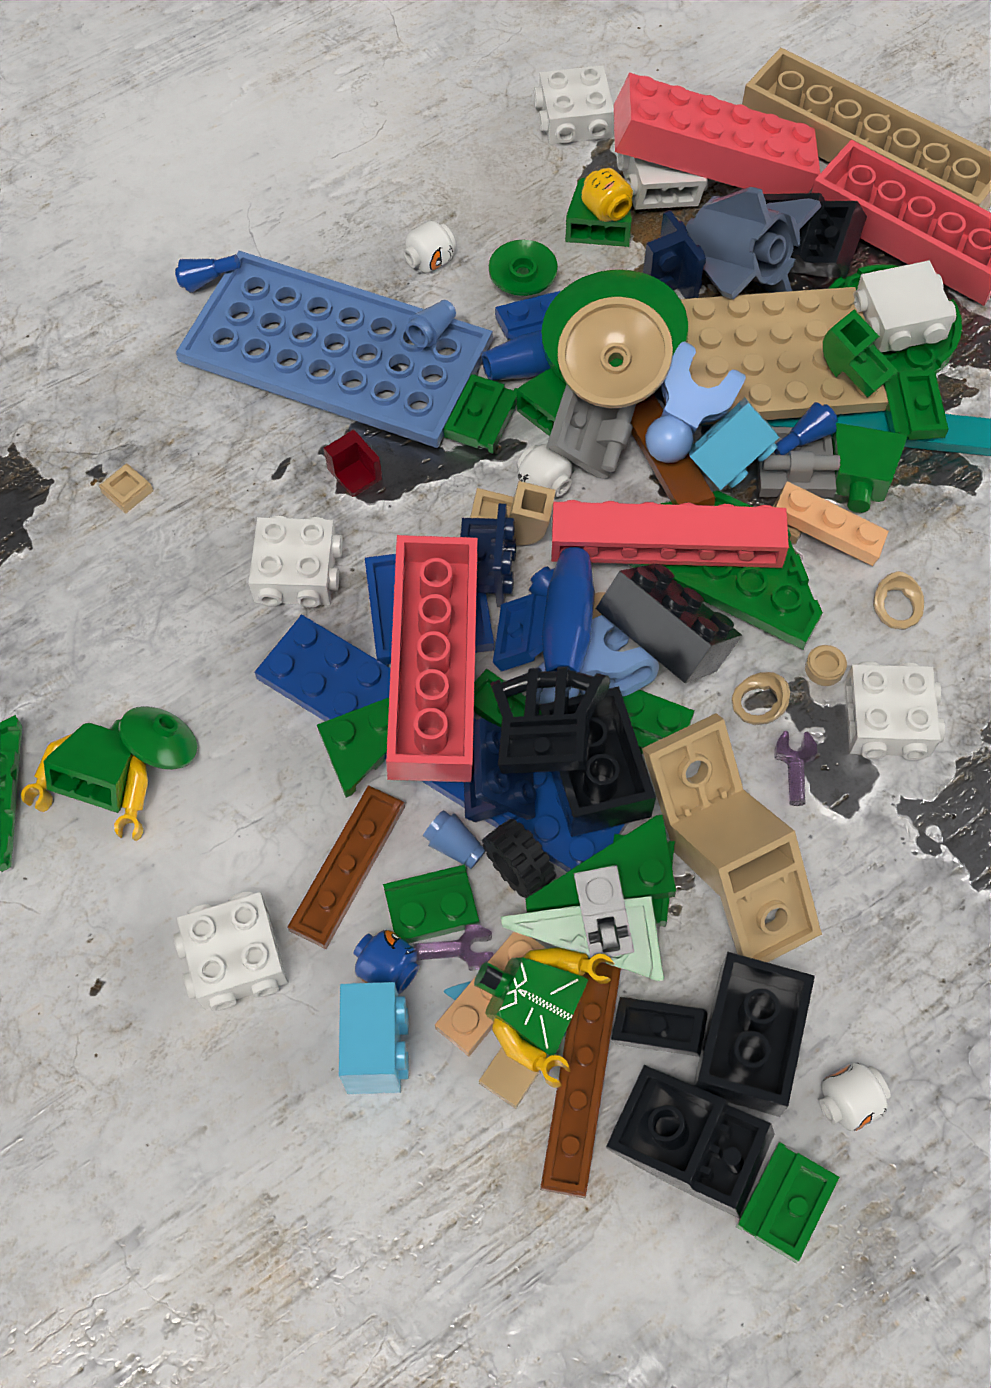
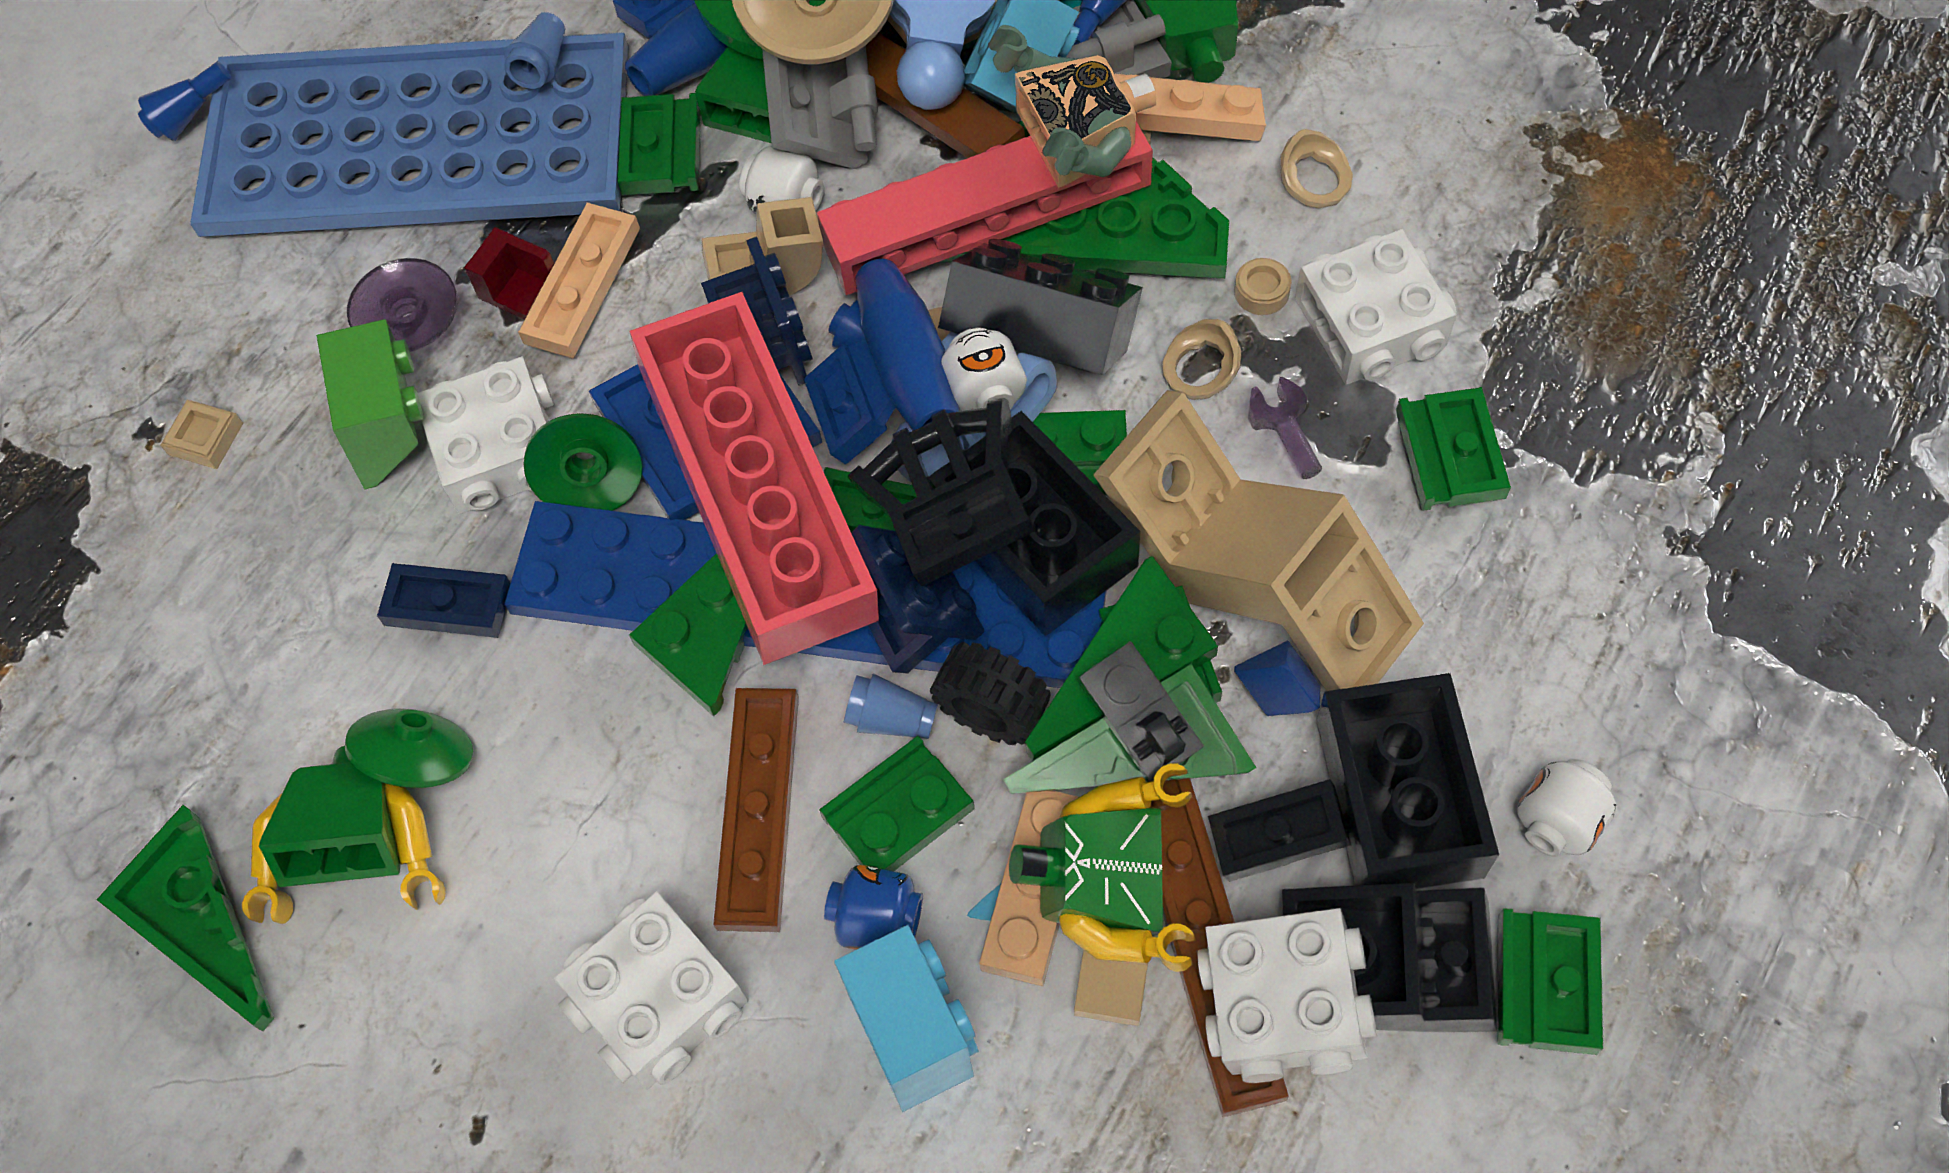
camera: 20 degrees left, 0 degrees up
clear purple bar [413,924,494,971] -> none
none -> bright green slope [316,319,424,490]
none -> clear purple dish [347,258,458,352]
none -> dark blue plate [377,563,510,638]
none -> light nougat plate [518,203,640,359]
none -> green dish [523,413,642,511]
none -> white head [941,328,1027,411]
none -> torso [988,25,1157,188]
none -> white brick [1198,908,1377,1083]
none -> blue slope [1234,640,1321,716]
none -> green plate [1396,387,1511,511]

